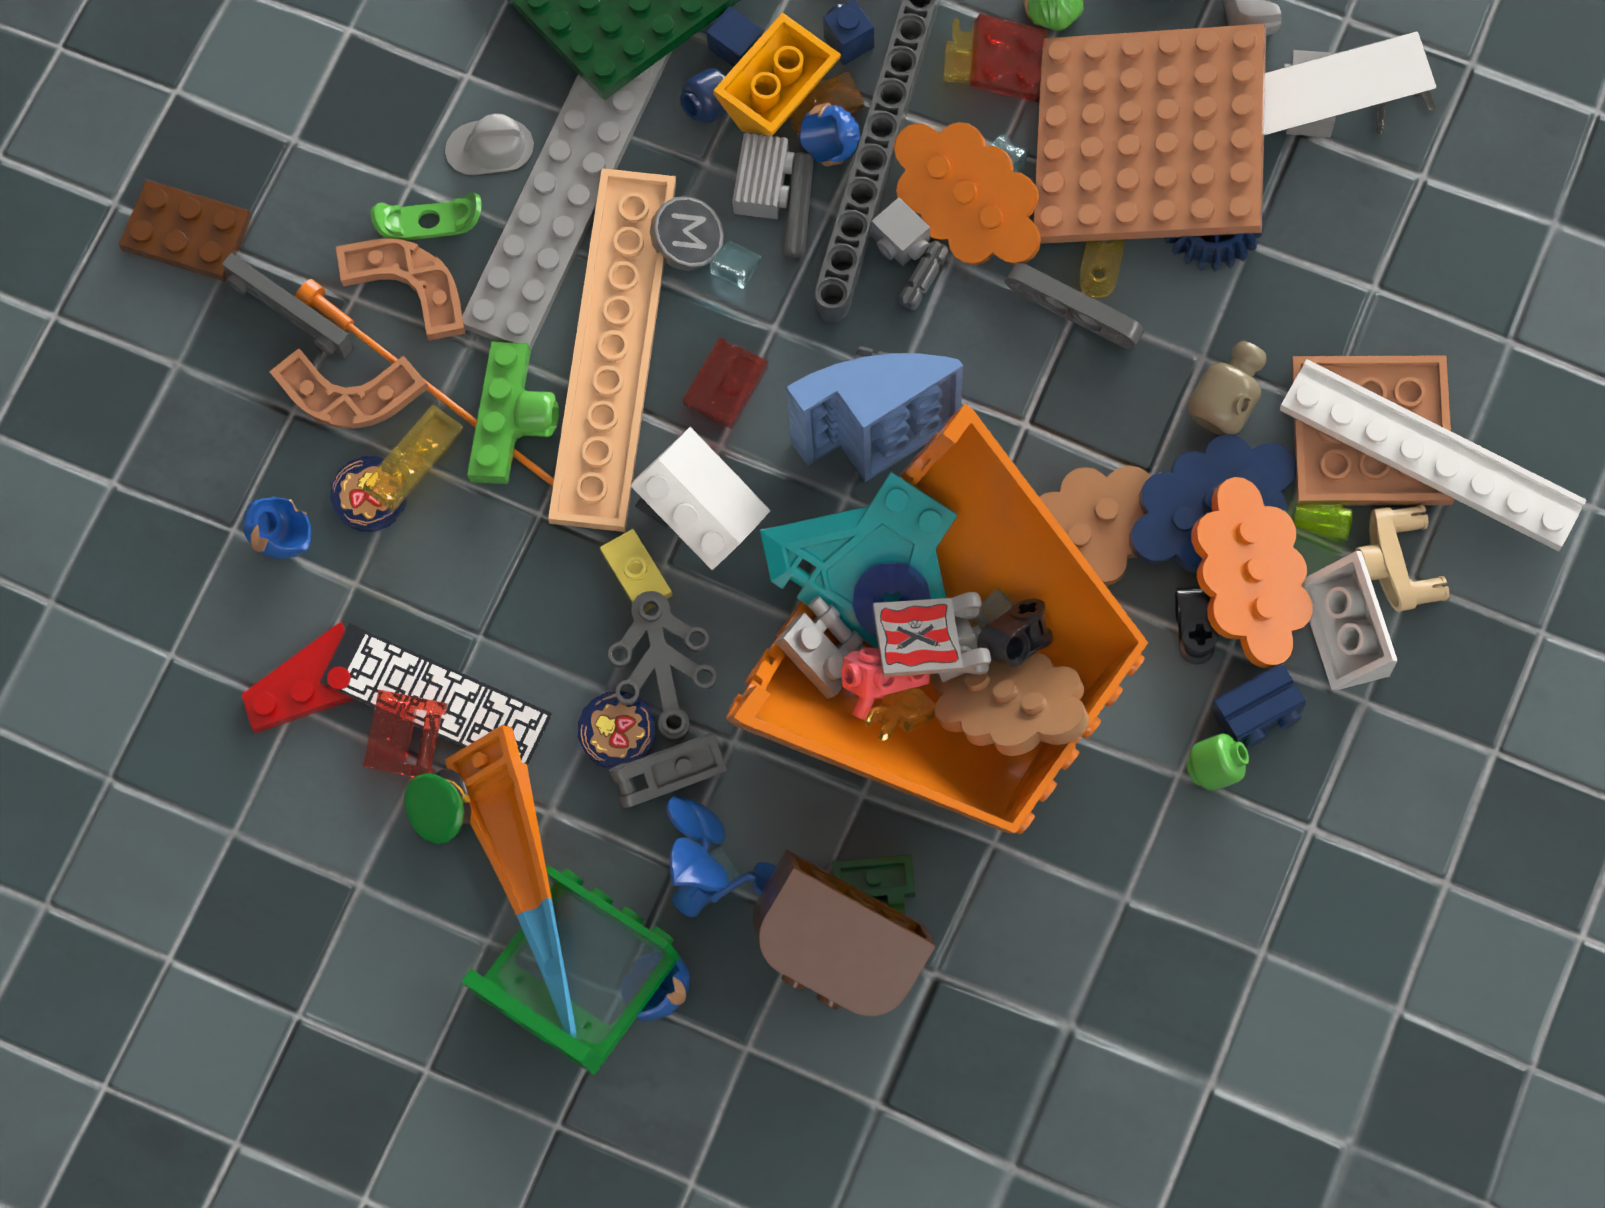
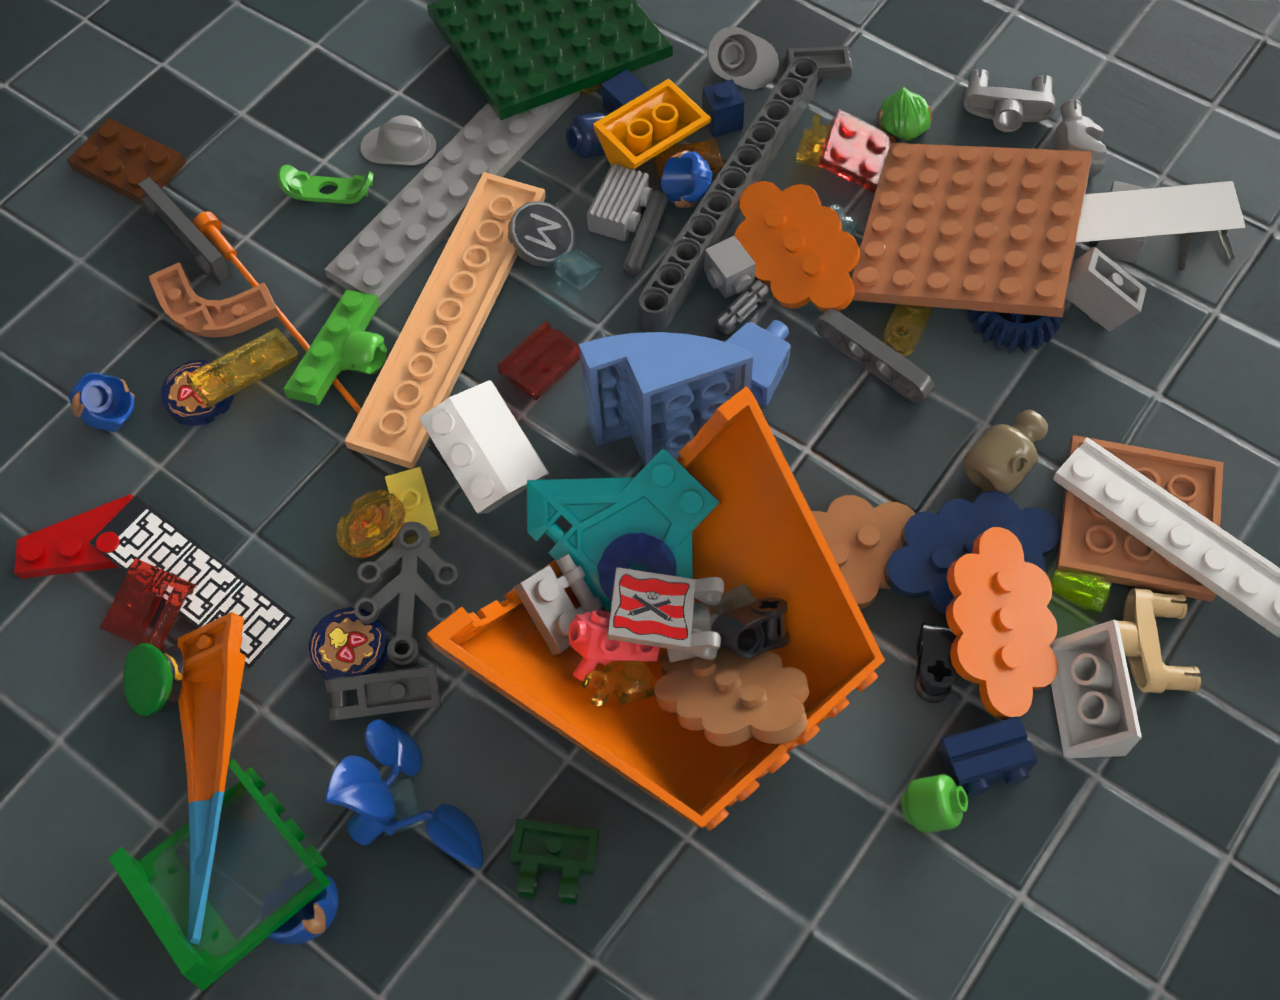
camera: 10 degrees right, 10 degrees down
nougat plate [336,239,466,341] -> none
reddish brown brick [753,850,936,1016] -> none
none -> clear yellow tile [336,489,406,558]
none -> medium blue torso [725,320,791,407]
none -> light grey brick [1066,247,1147,332]

